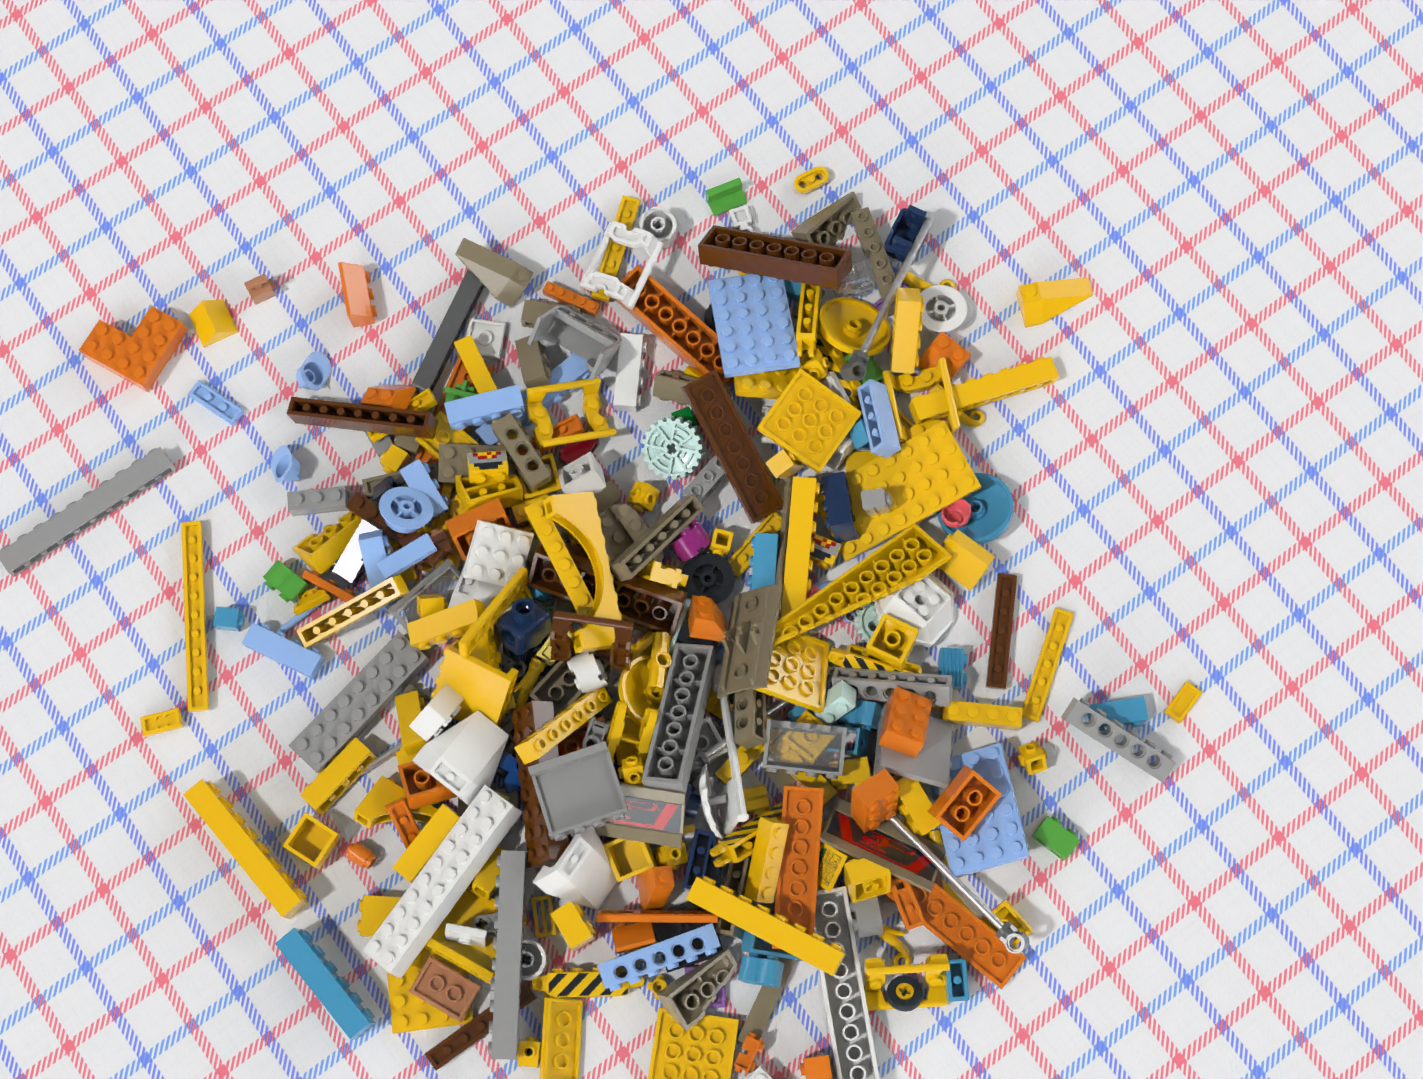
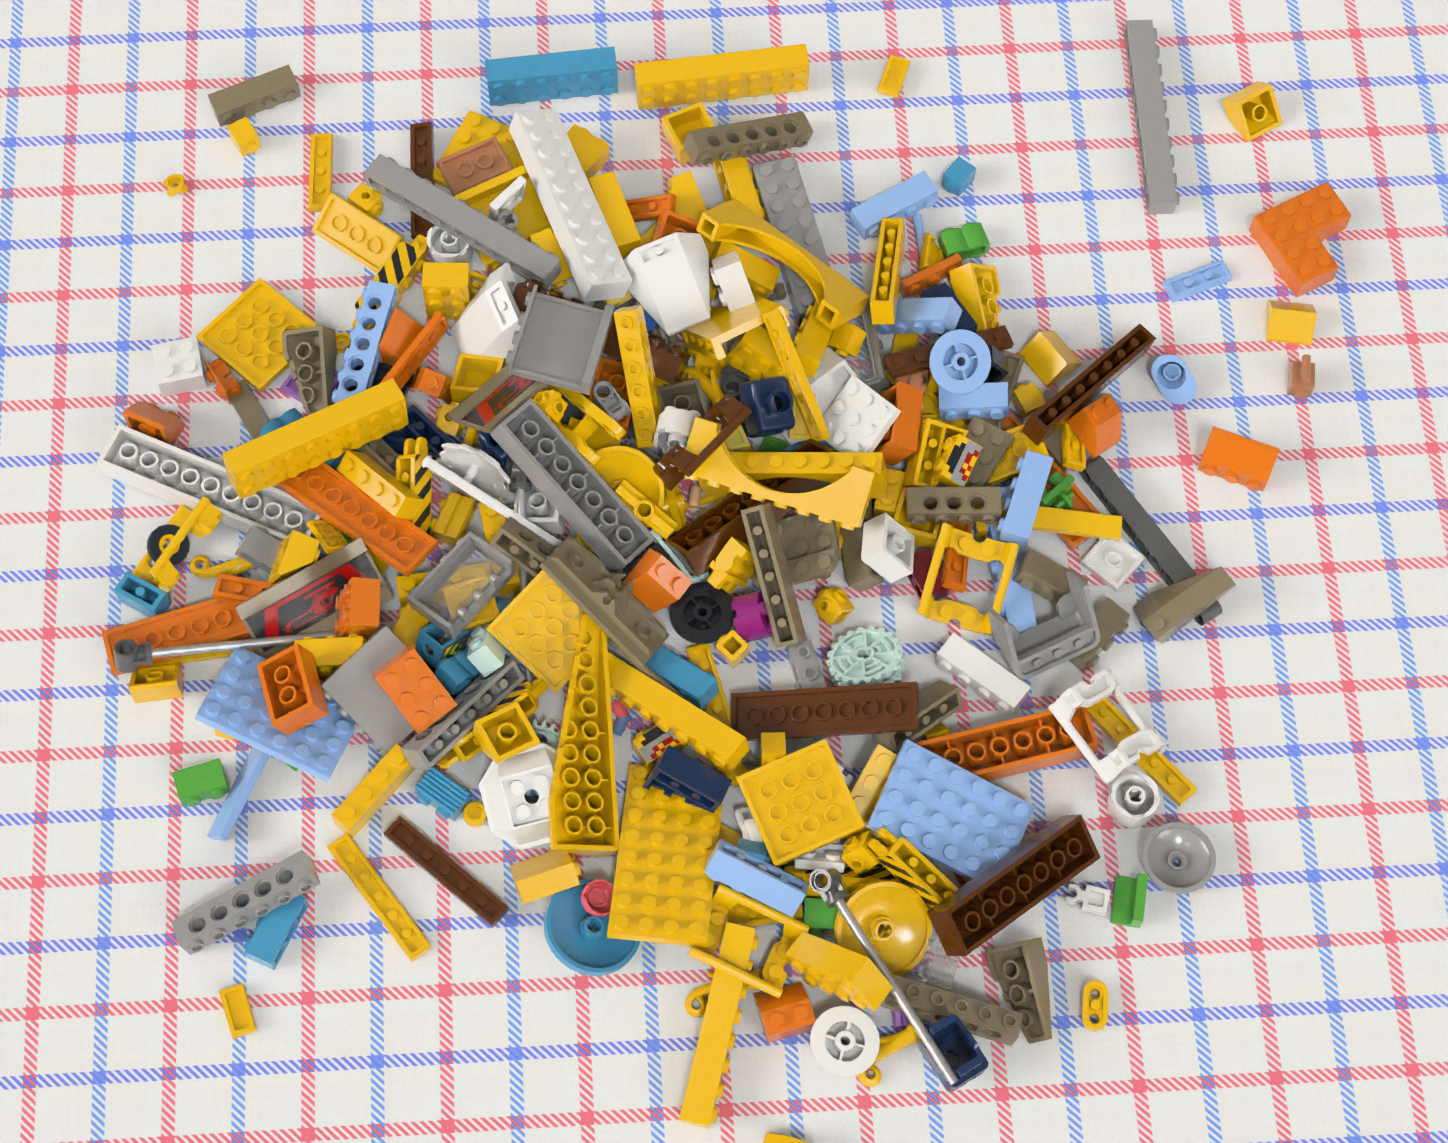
camera: 120 degrees right, 10 degrees down
yellow plate [181,521,209,712] -> none
light blue piece [271,445,301,483] -> none
light grey brick [287,486,349,516] -> none
orange brick [346,842,377,869] -> none
light blue tile [376,533,438,580] -> none
orange piece [542,281,600,318] -> none
light grey brick [861,488,893,516] -> none
yellow brick [1017,741,1048,775] -> none
none -> light blue tile [207,747,270,841]
none -> yellow tile [463,801,487,827]
none -> dark tan brick [683,111,814,165]
none -> yellow arch [696,198,870,330]
none -> yellow slope [1019,331,1082,388]
none -> light grey dish [1142,822,1216,894]
none -> yellow slope [1222,81,1283,142]

